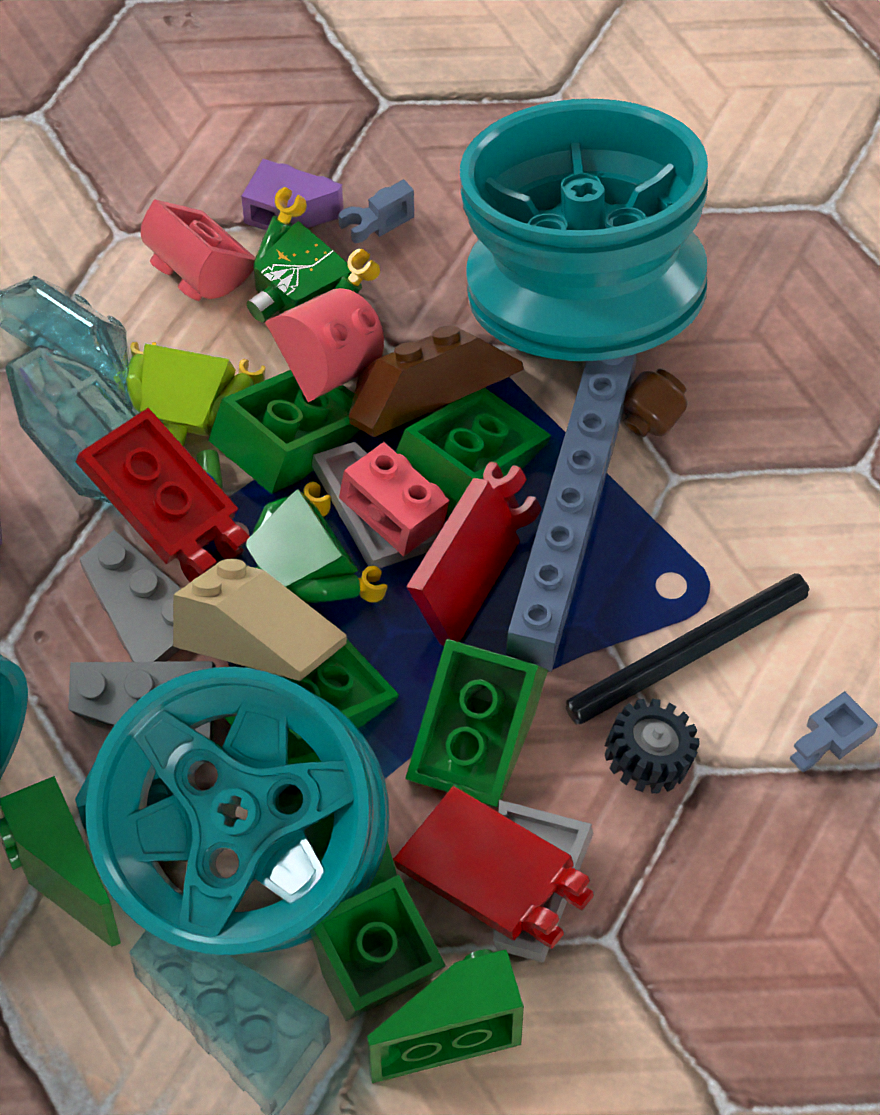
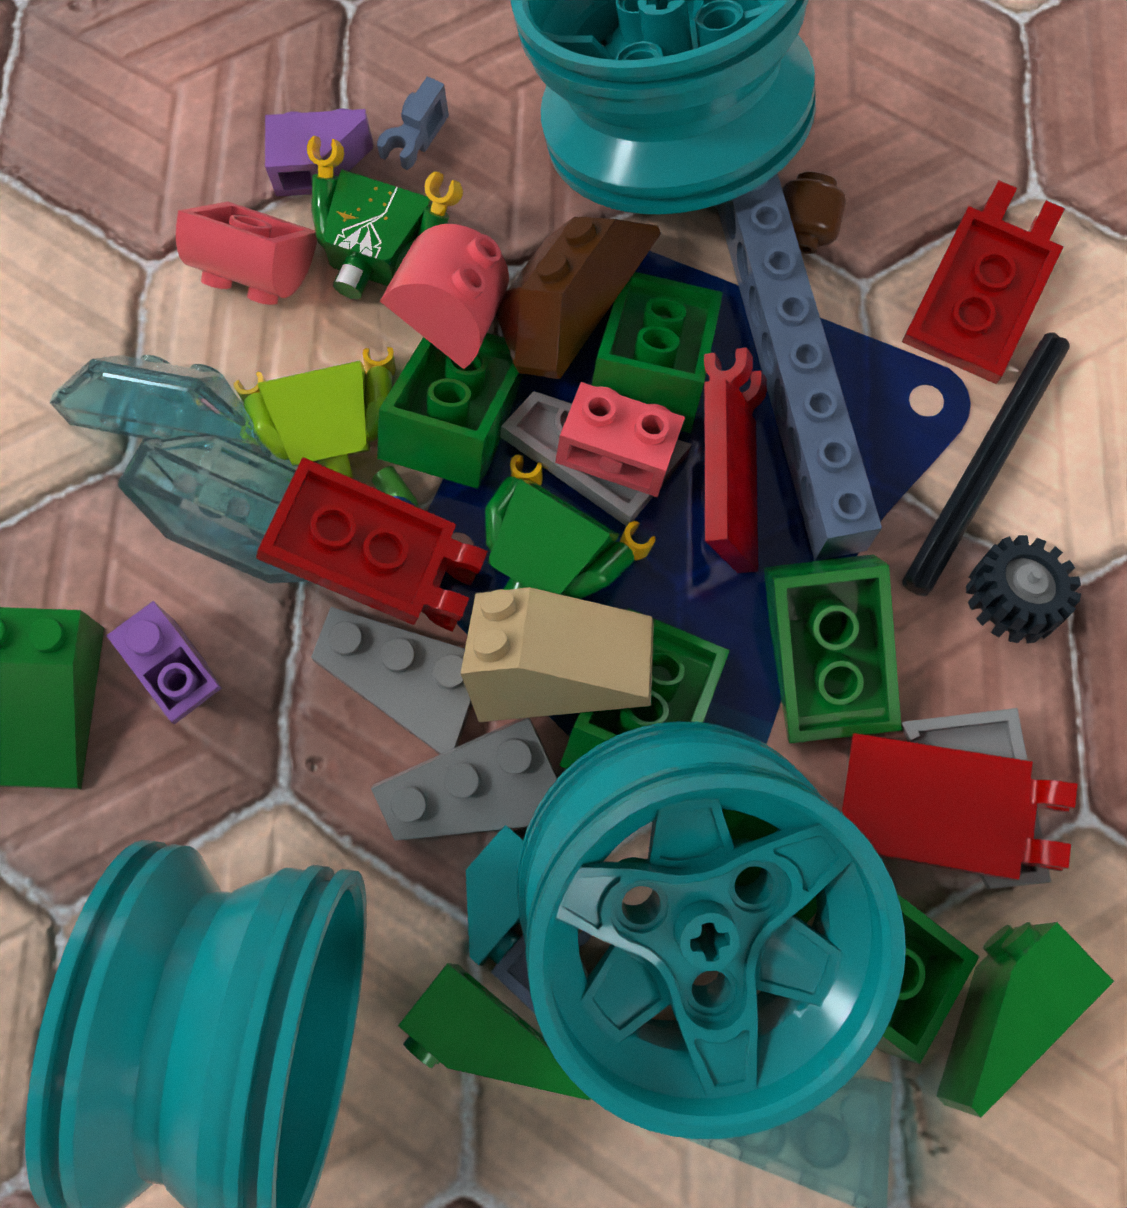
camera: 25 degrees left, 15 degrees up
none -> red tile [902,180,1065,384]

